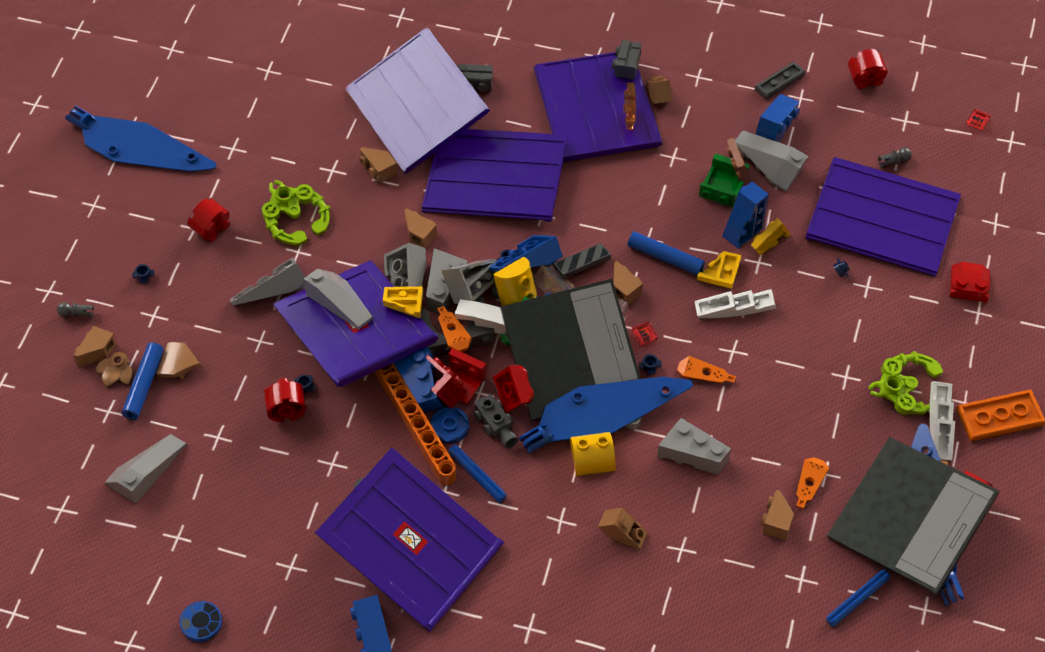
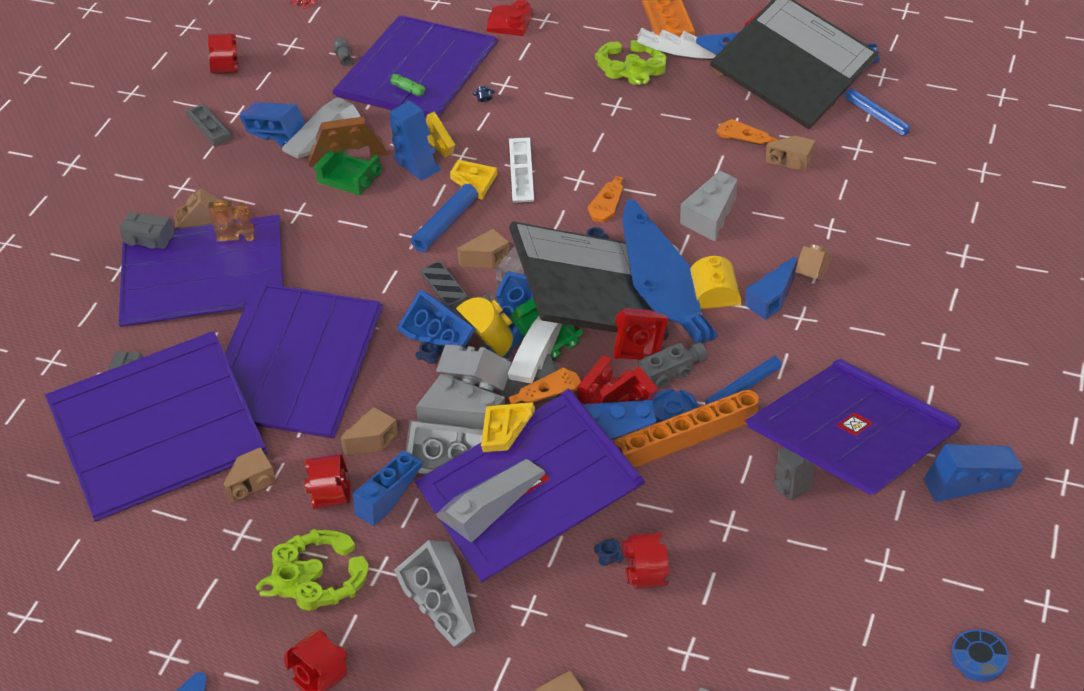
camera: 85 degrees left, 10 degrees down
none -> red brick [305,454,351,509]
none -> blue slope [353,450,423,526]
none -> bright green axle [390,74,425,97]
none -> blue slope [745,257,797,320]

